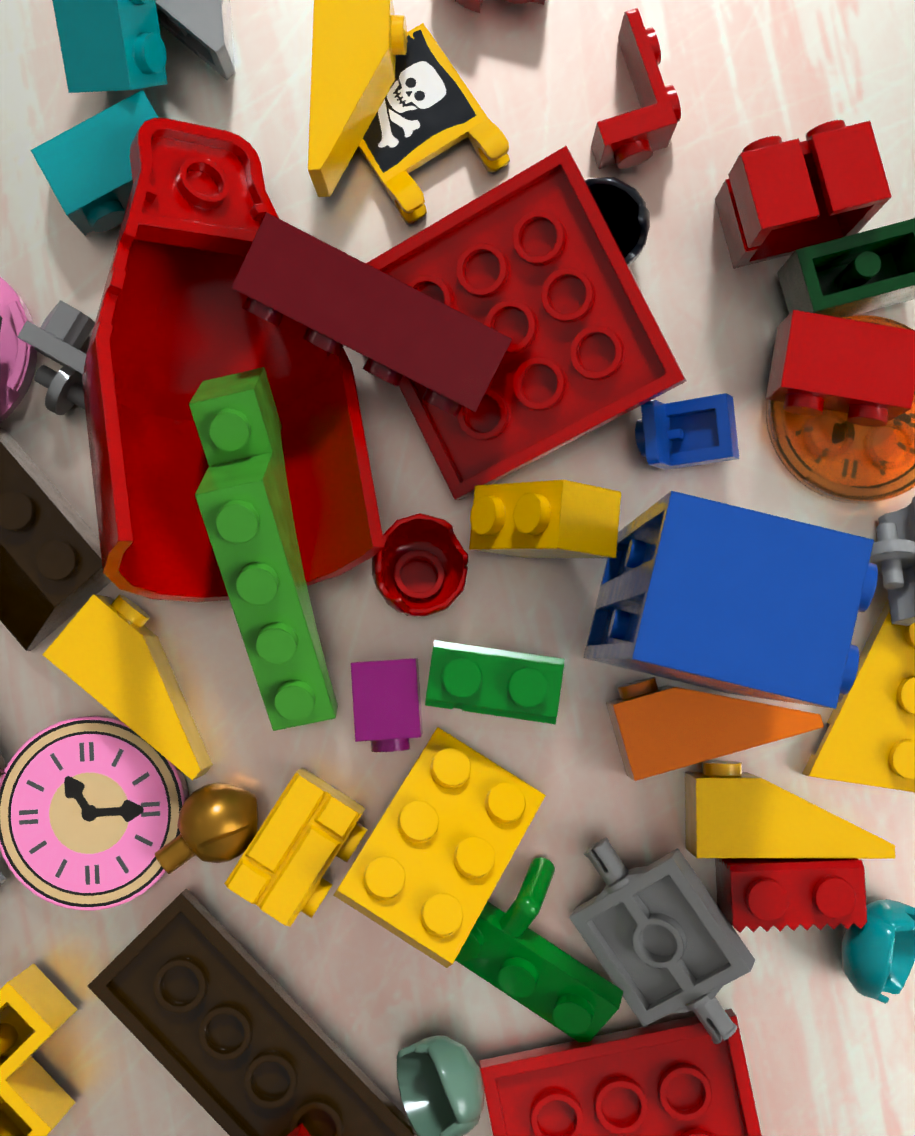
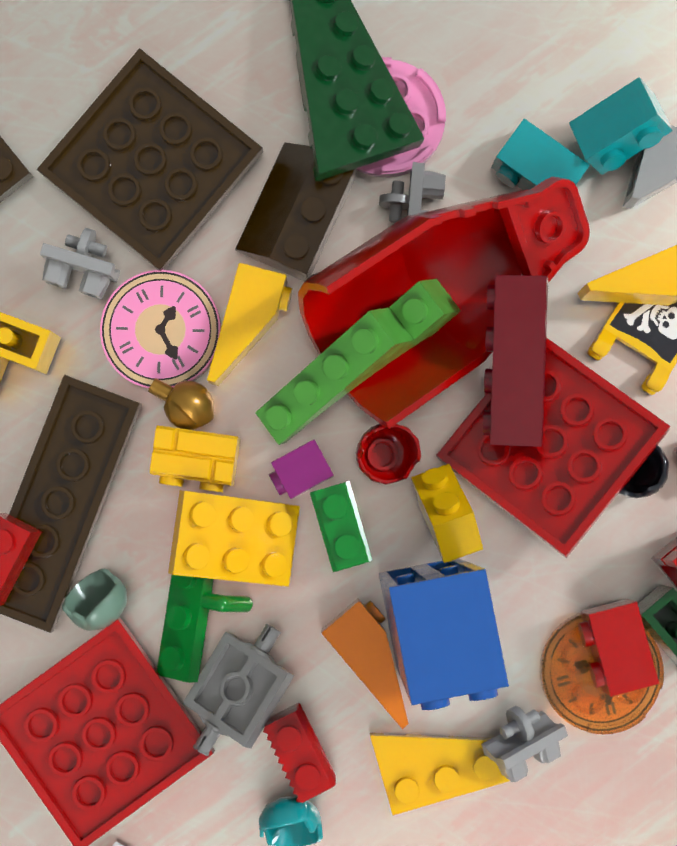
camera: 60 degrees right, 0 degrees up
blue bracket [635,393,739,470] -> none
yellow slope [685,761,895,859] -> none

